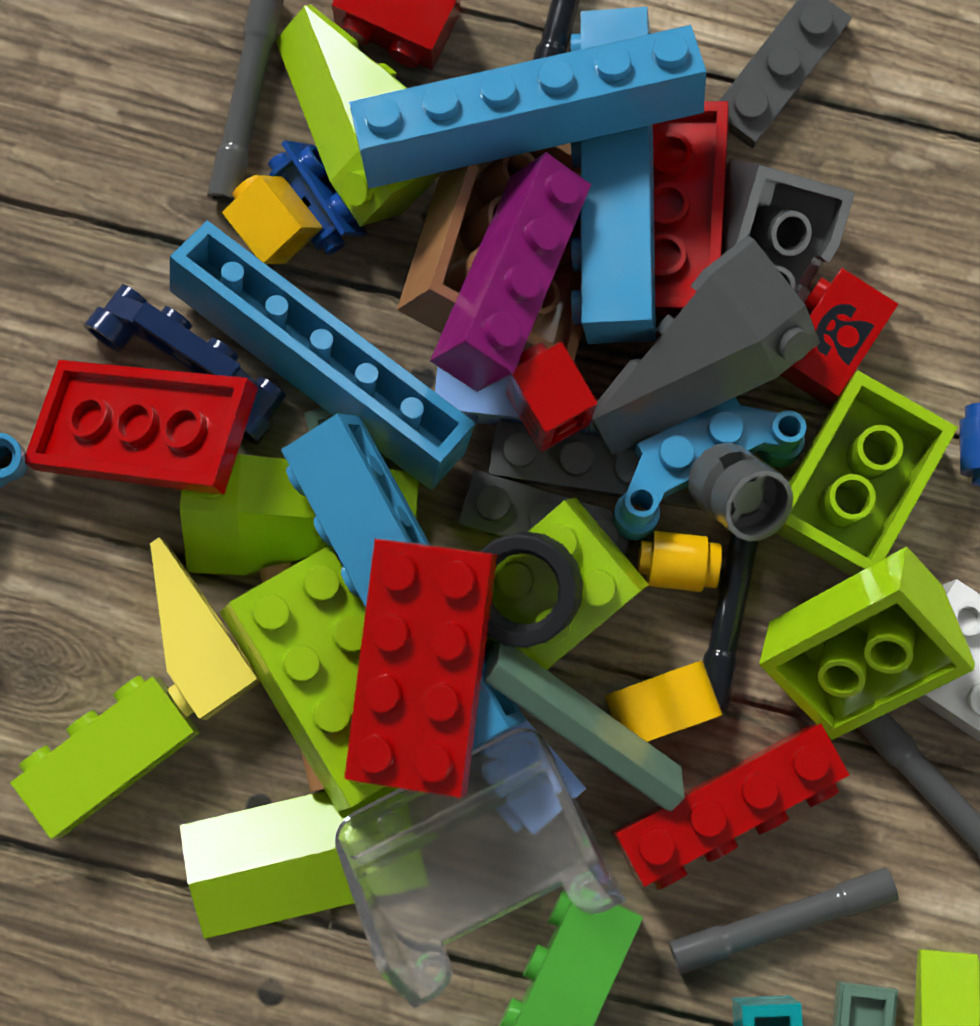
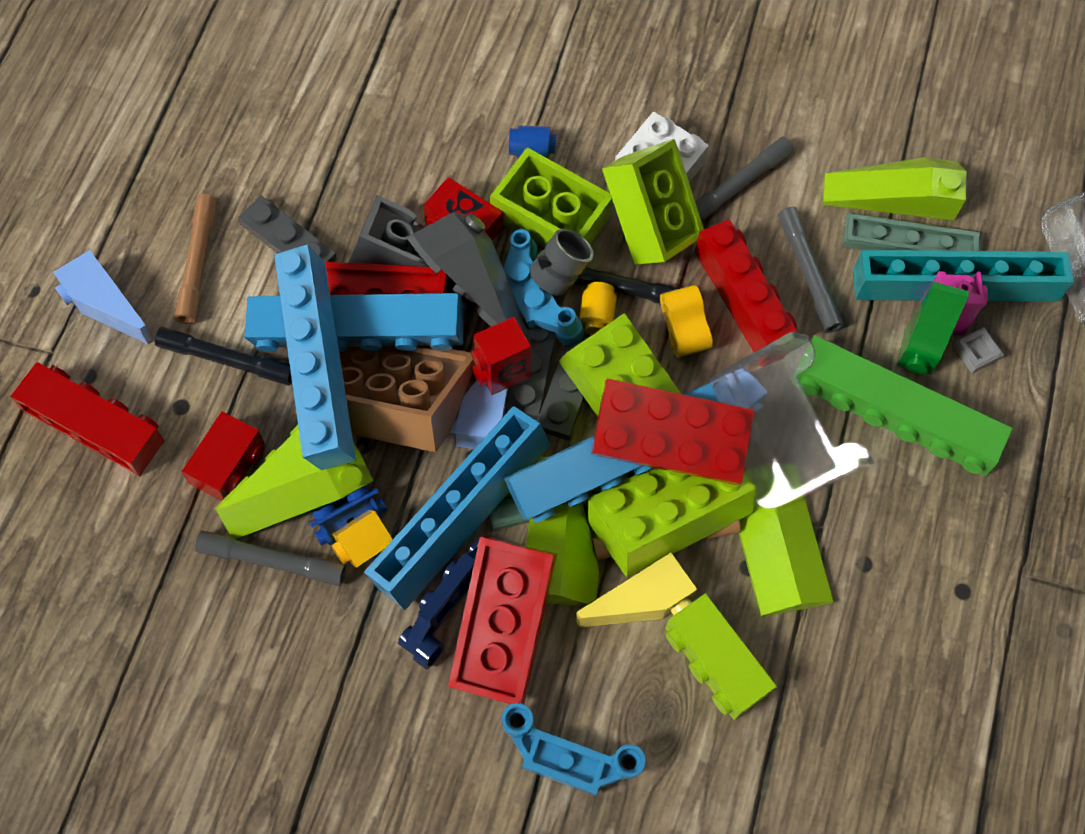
camera: 85 degrees left, 15 degrees down
magenta brick [430,152,591,392] -> none
black tyre [480,531,583,648] -> none
sand green tile [485,641,684,811] -> none

